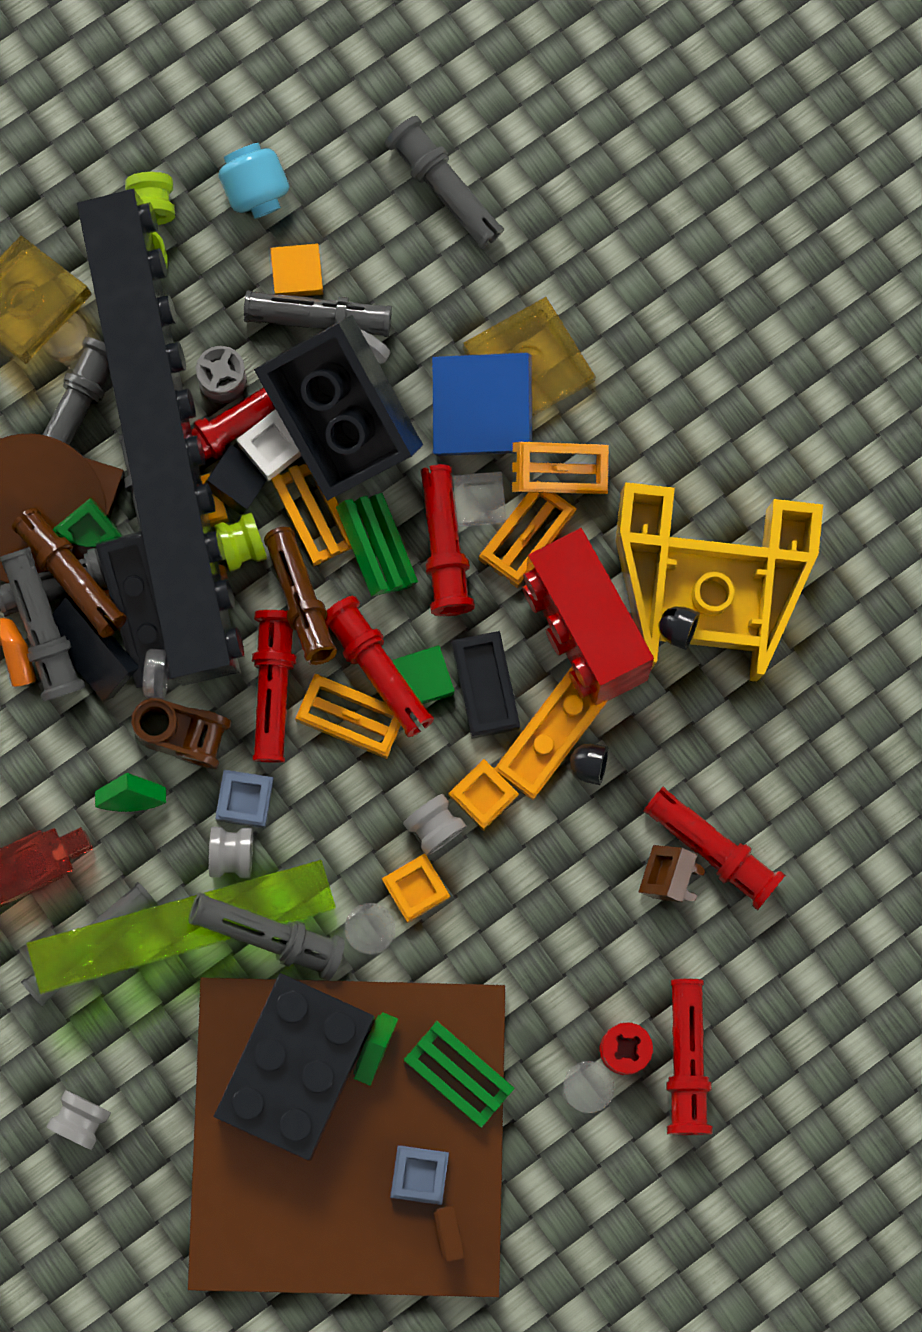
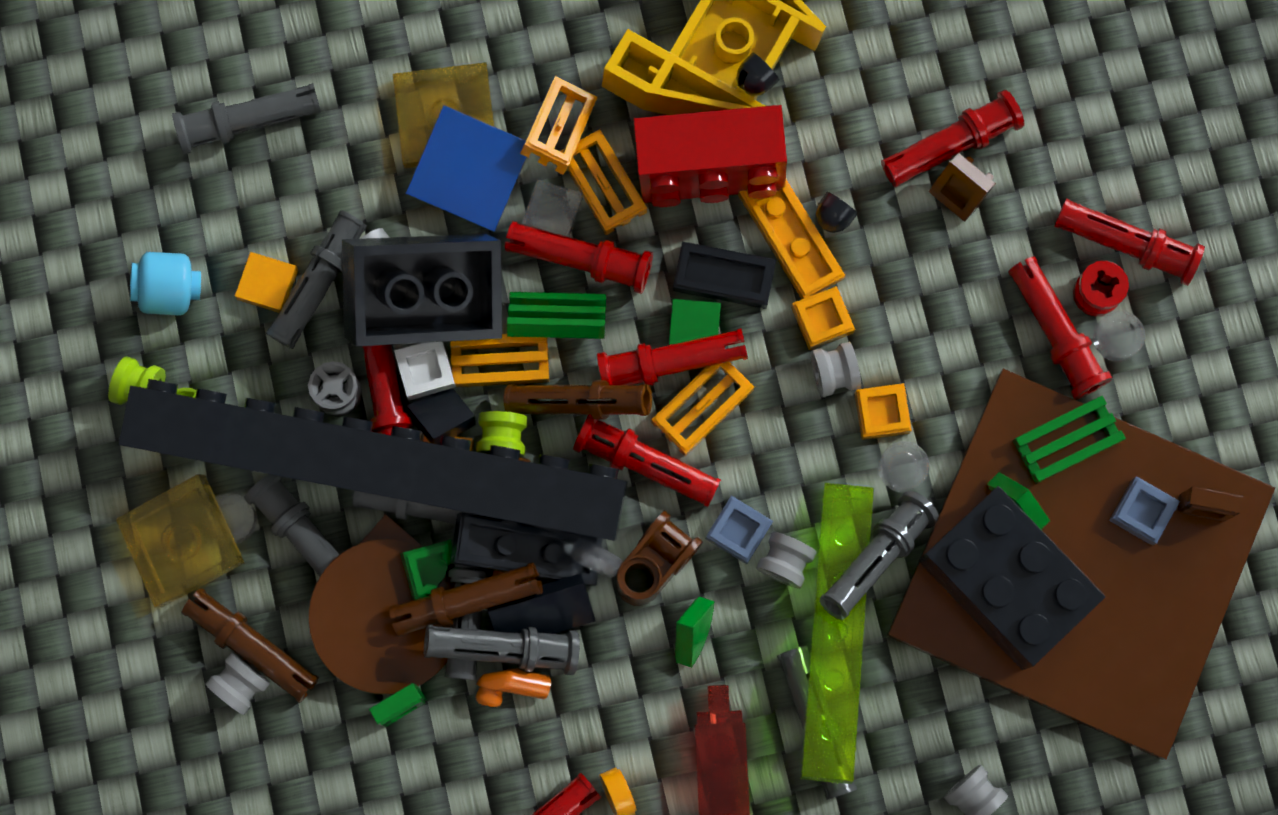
camera: 60 degrees left, 0 degrees up
none -> red pin [1008,256,1113,400]

